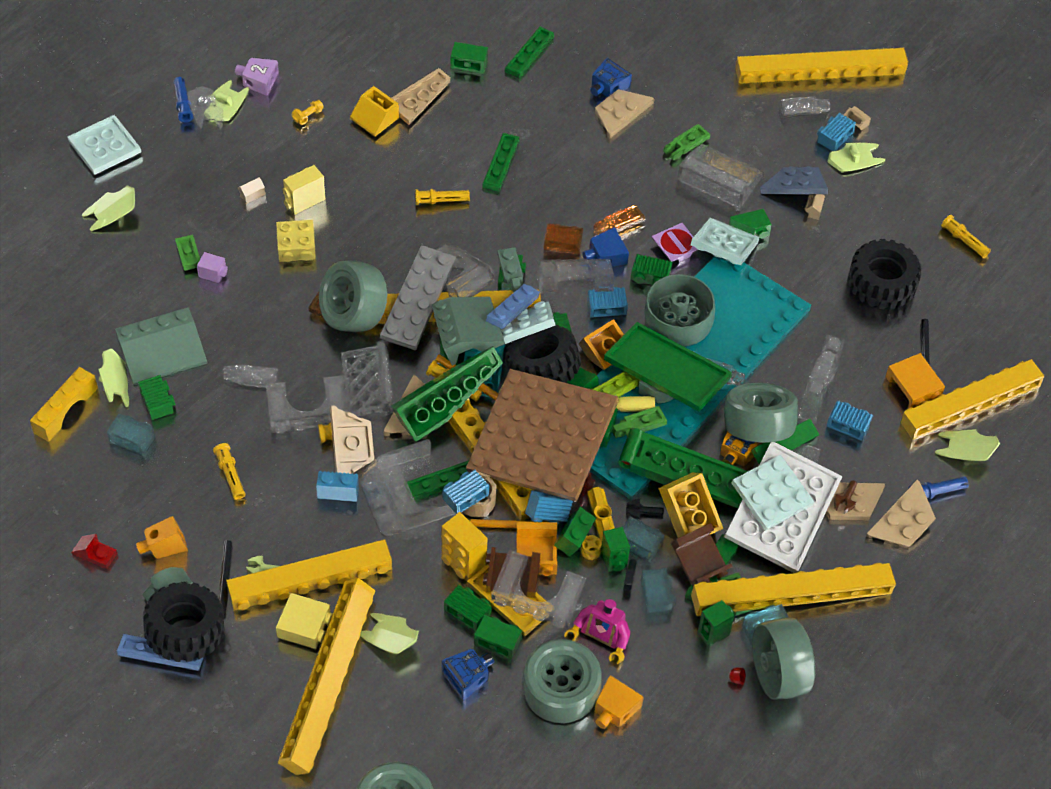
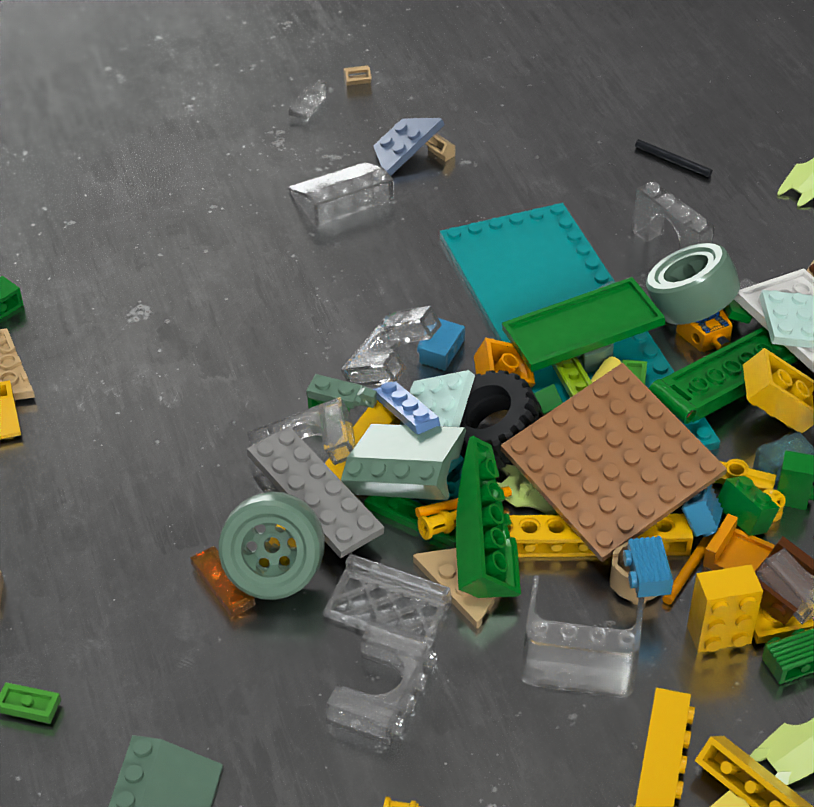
camera: 55 degrees left, 10 degrees down
lavender brick [197,252,228,283] -> none
clear hinge [223,365,278,388] -> none
light yellow brick [276,220,316,262] -> none
light yellow brick [282,165,325,215] -> none
dark azure brick [316,471,359,502] -> none
yellow wheel [318,422,332,443] -> none
tan wing [329,406,374,474] -> none
green tile [404,460,470,502] -> none
yellow pin [415,189,470,205] -> none
green tile [482,133,520,192] -> none
green tile [505,26,554,78] -> none
clear orange brick [544,223,583,255] -> none
blue torso [582,228,629,268] -> none
torso [590,58,632,97] -> none
clear orange hinge [593,205,645,234] -> none
tan wing [595,89,654,138] -> none
black bar [626,499,664,521] -> none
green brick [630,254,672,285] -> none
sand green wheel [644,274,715,346] -> none
piece [652,223,698,262] -> none
bright green hinge [663,124,710,161] -> none
light aqua plate [691,218,760,265] -> none
green slope [729,209,772,239] -> none
yellow brick [735,48,908,83] -> none
dark azure brick [817,113,856,151] -> none
yellowish green shield [827,143,885,173] -> none
dark azure brick [827,401,873,441] -> none
black tyre [848,239,922,309] -> none
light orange panel [885,353,945,408] -> none
yellow brick [901,359,1044,440] -> none
yellow pin [941,215,991,258] -> none

